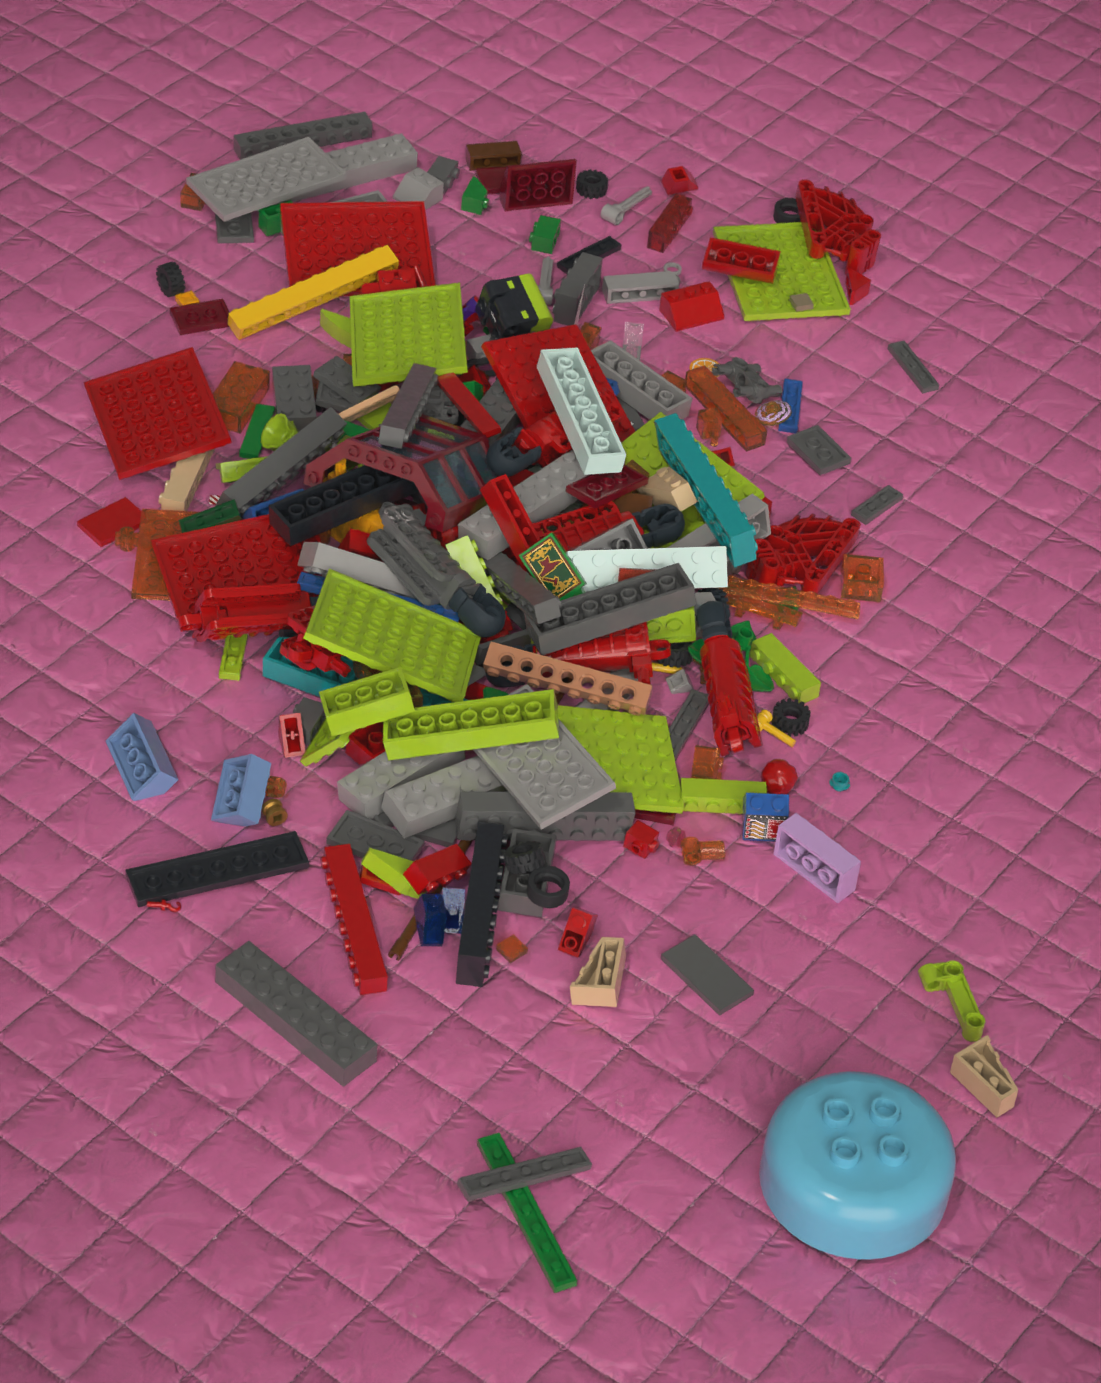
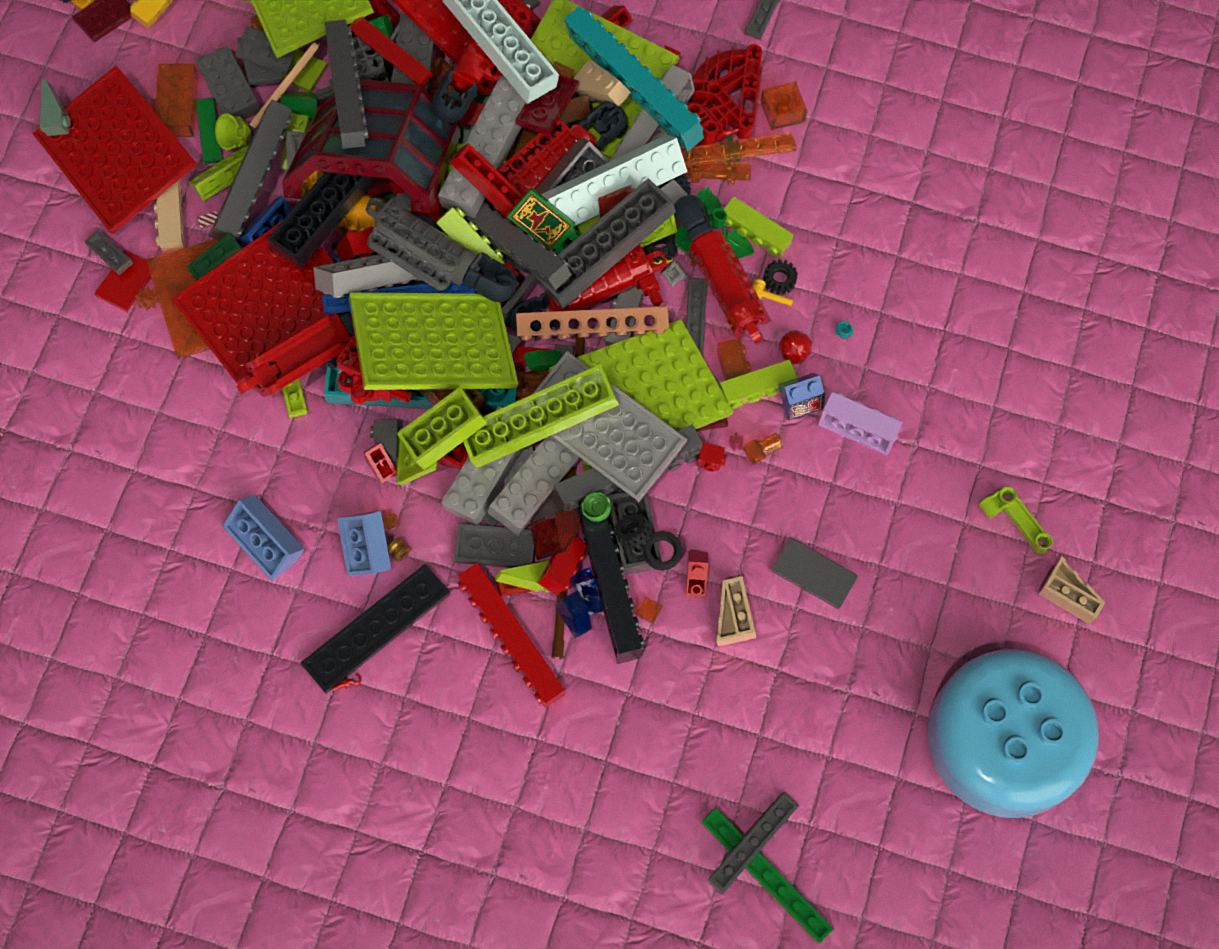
camera: 20 degrees left, 25 degrees up
dark grey brick [215,941,378,1087] -> none
none -> sand green slope [40,79,71,136]
none -> flat silver plate [84,230,133,275]
none -> clear red slope [530,510,580,560]
none -> bright green hair [581,492,611,522]

